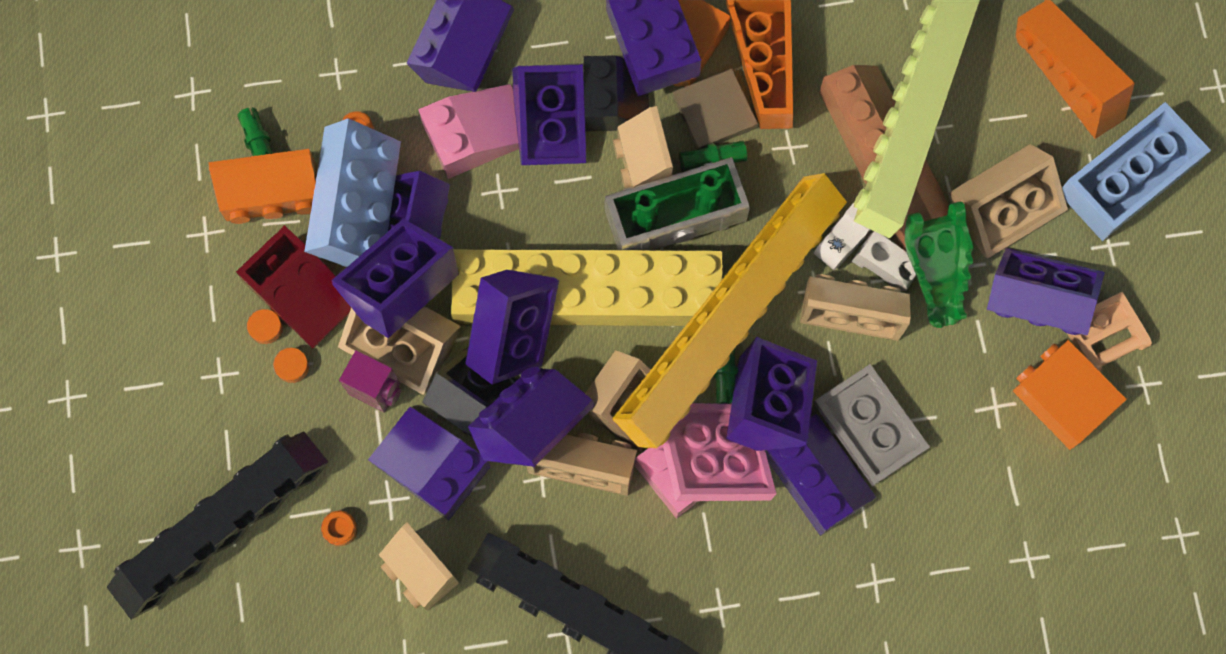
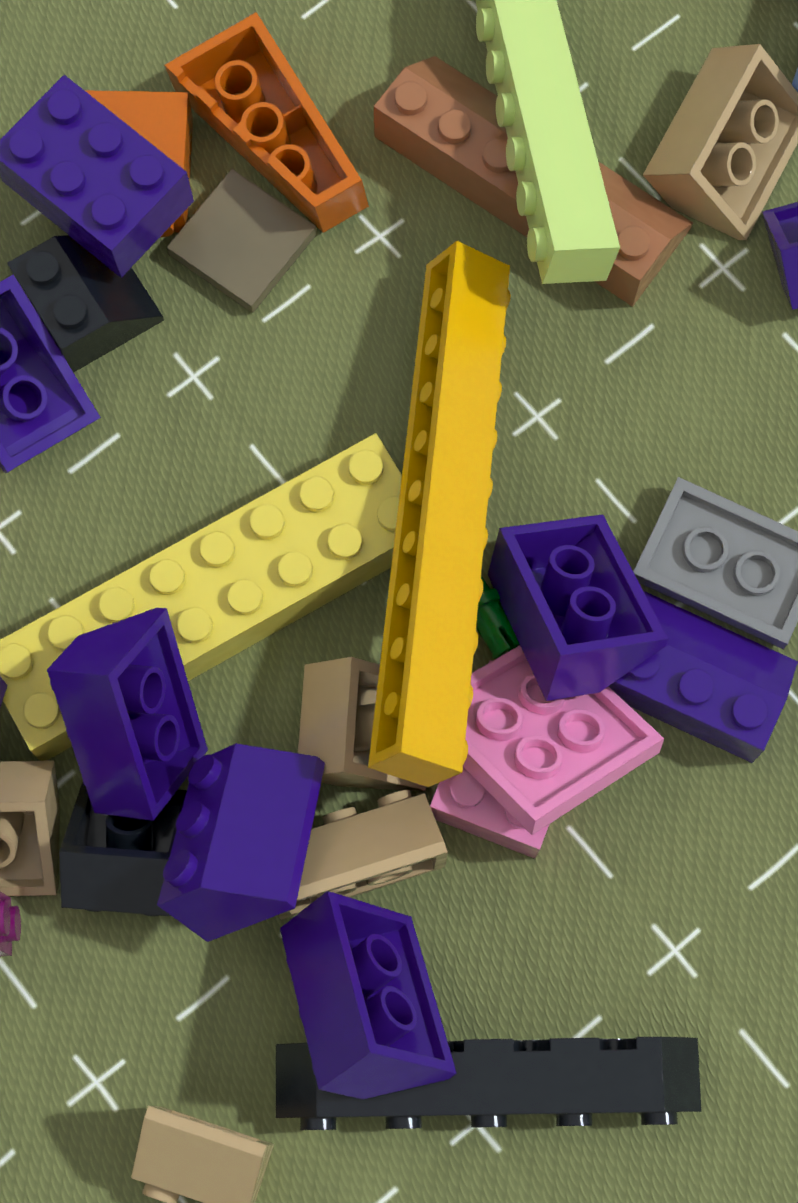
camera: 30 degrees left, 0 degrees up
orange tile [321,510,357,546] -> none
dark purple slope [368,406,490,521] -> none
piece [605,157,750,251] -> none
tan slope [613,106,673,188] -> none
green pin [679,140,747,172] -> none
tan slope [800,274,911,341] -> none
white leg [814,203,872,270] -> none
white leg [851,231,917,291] -> none
green animal [905,201,974,328] -> none
none -> dark purple slope [280,891,457,1099]

